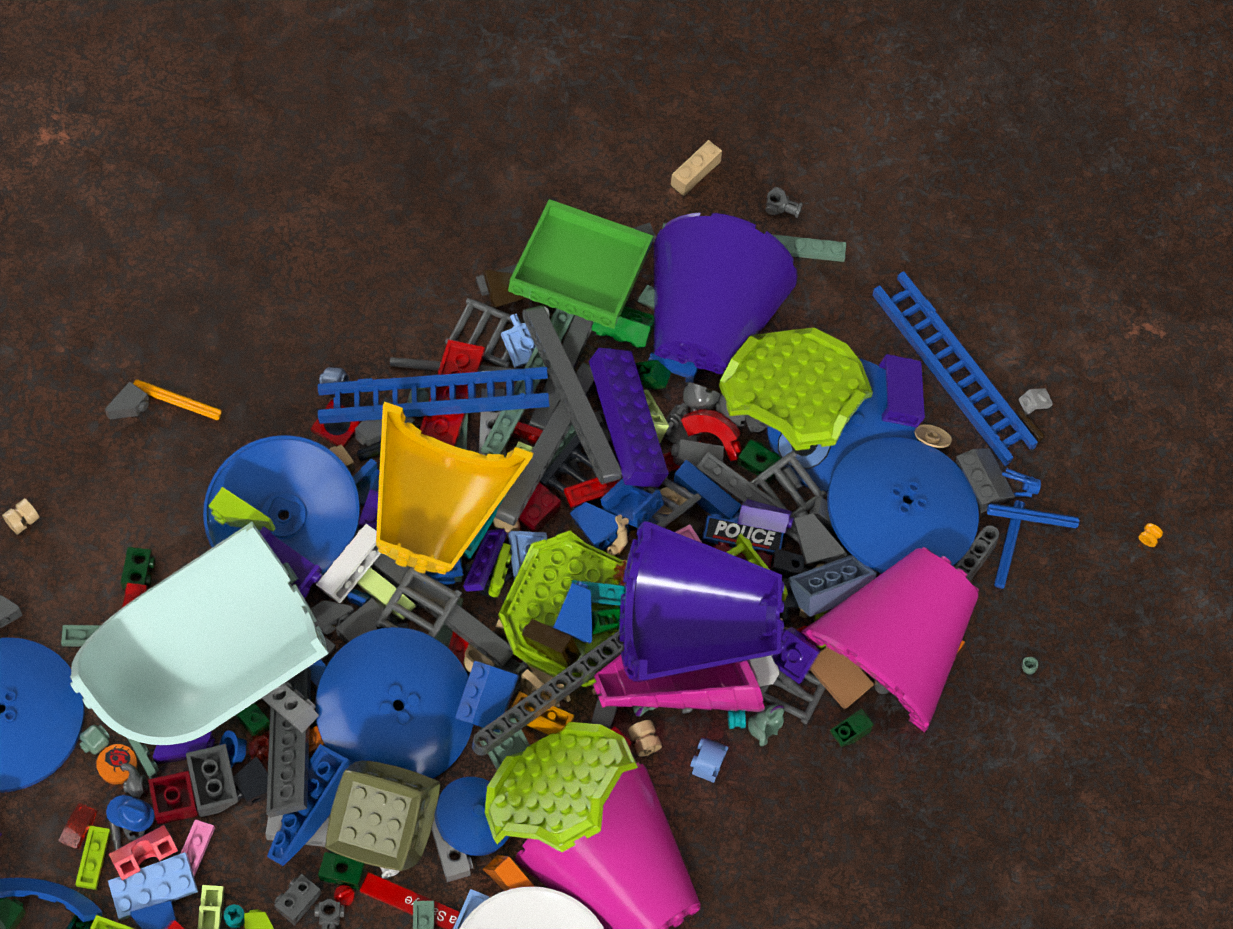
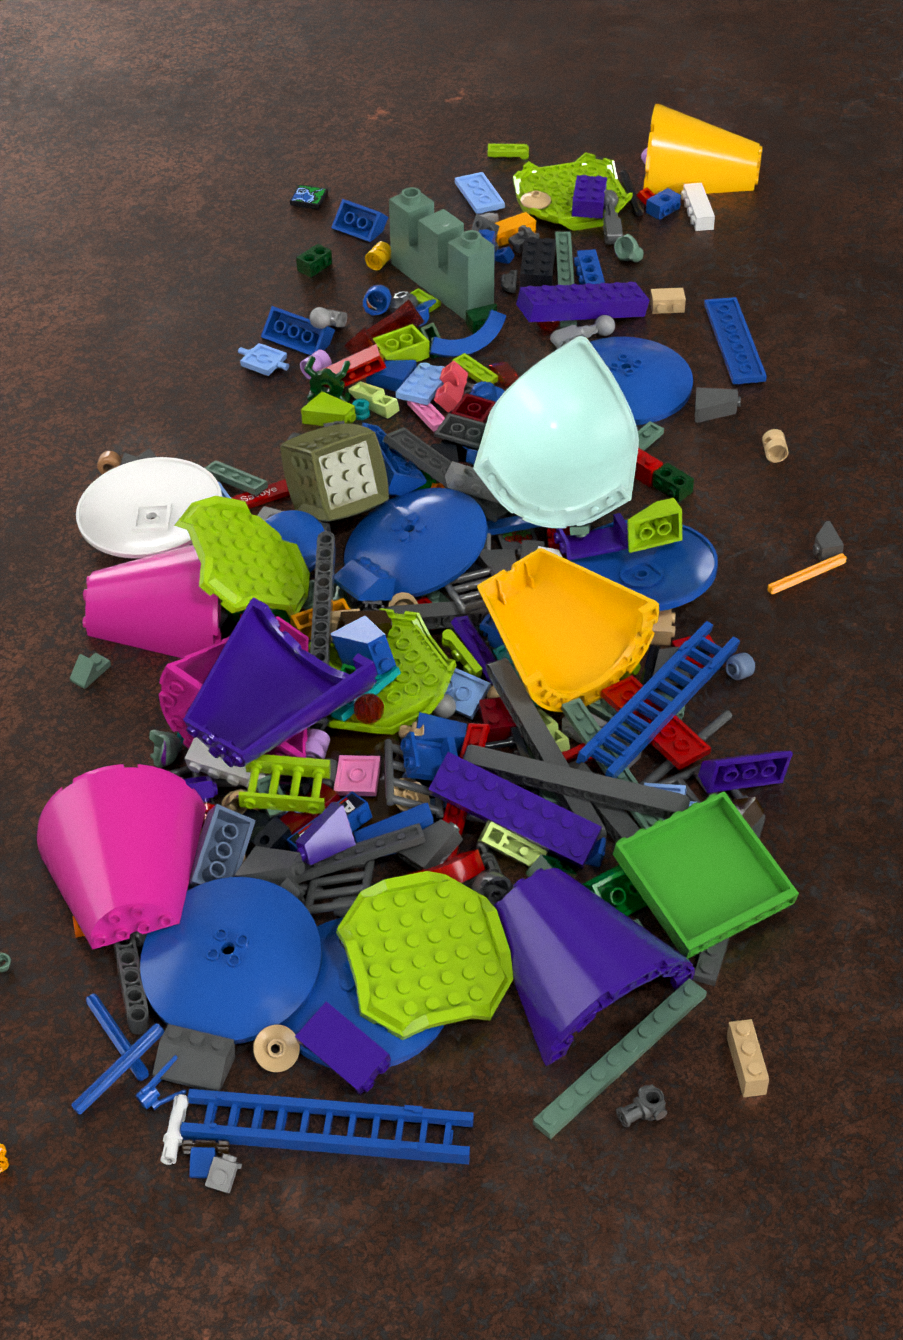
camera: 135 degrees right, 20 degrees down
none -> sand green slope [70,653,111,689]
none -> white pin [160,1094,189,1165]
none -> blue slope [189,1147,217,1178]
none -> dark purple slope [698,751,793,793]

